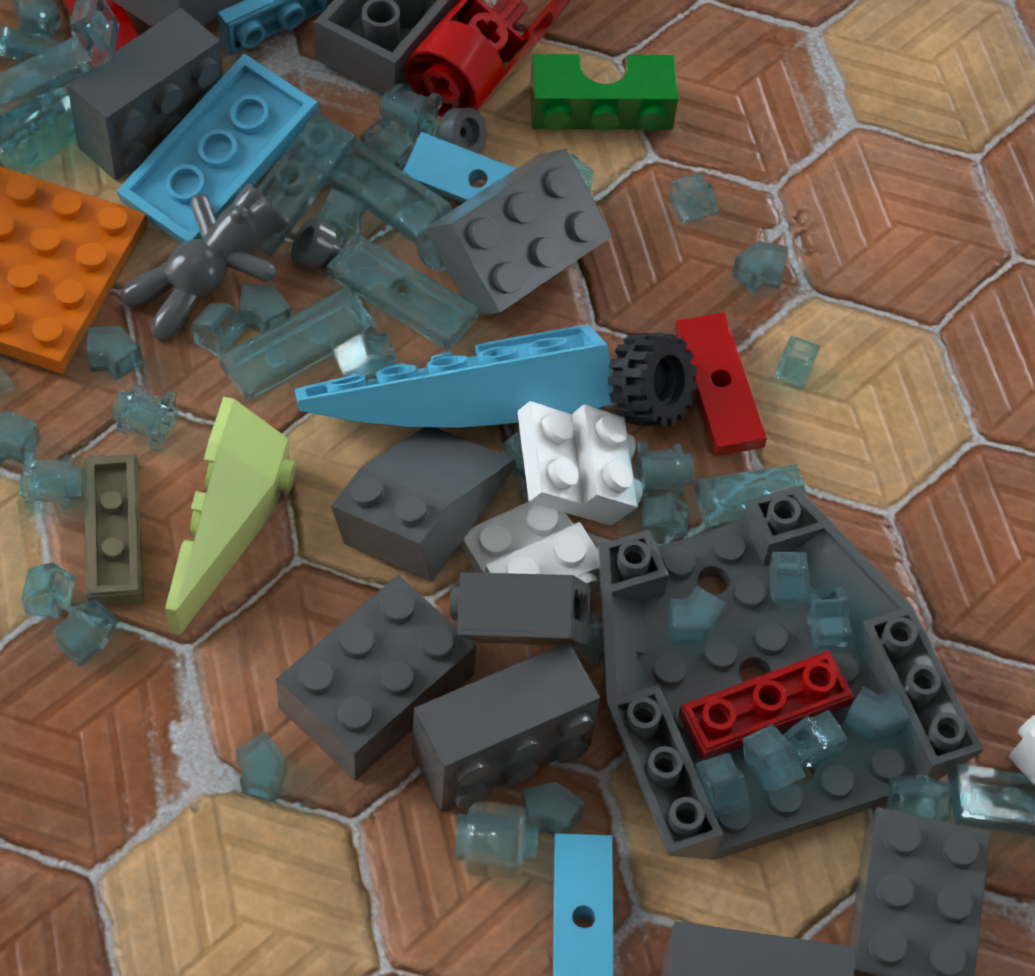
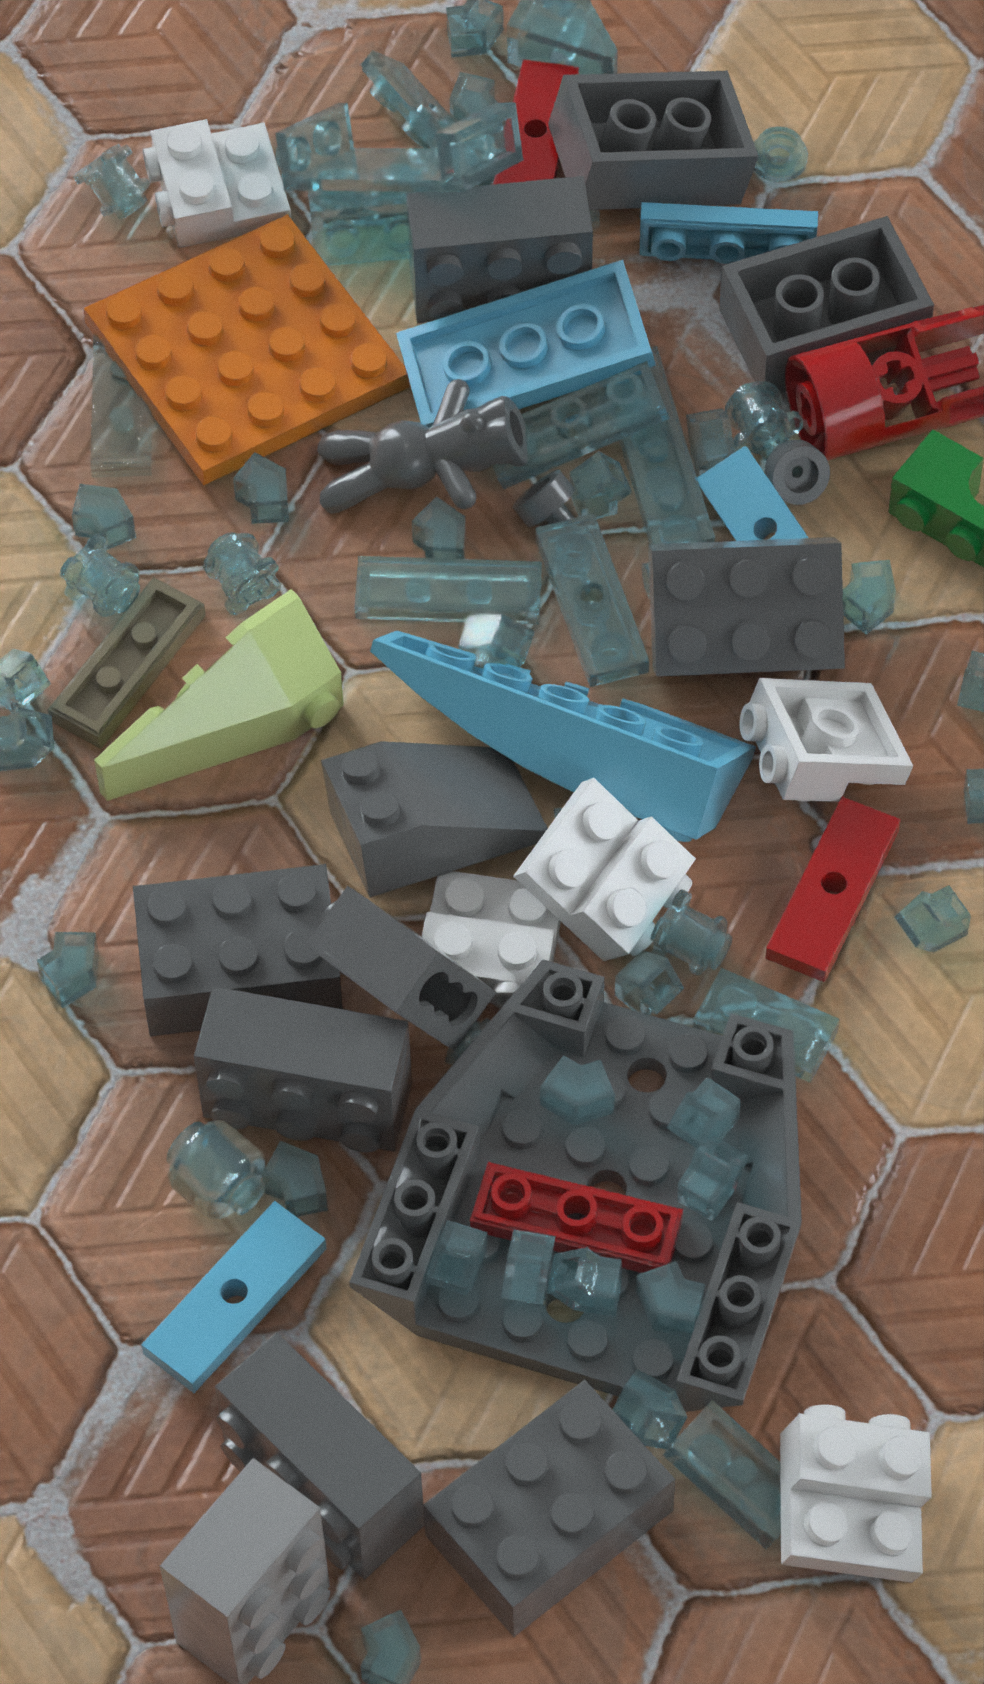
camera: 45 degrees right, 0 degrees up
clear light blue piece [191,303,247,357] -> none
black tyre [608,333,697,426] -> none
none -> white plate [740,678,913,802]

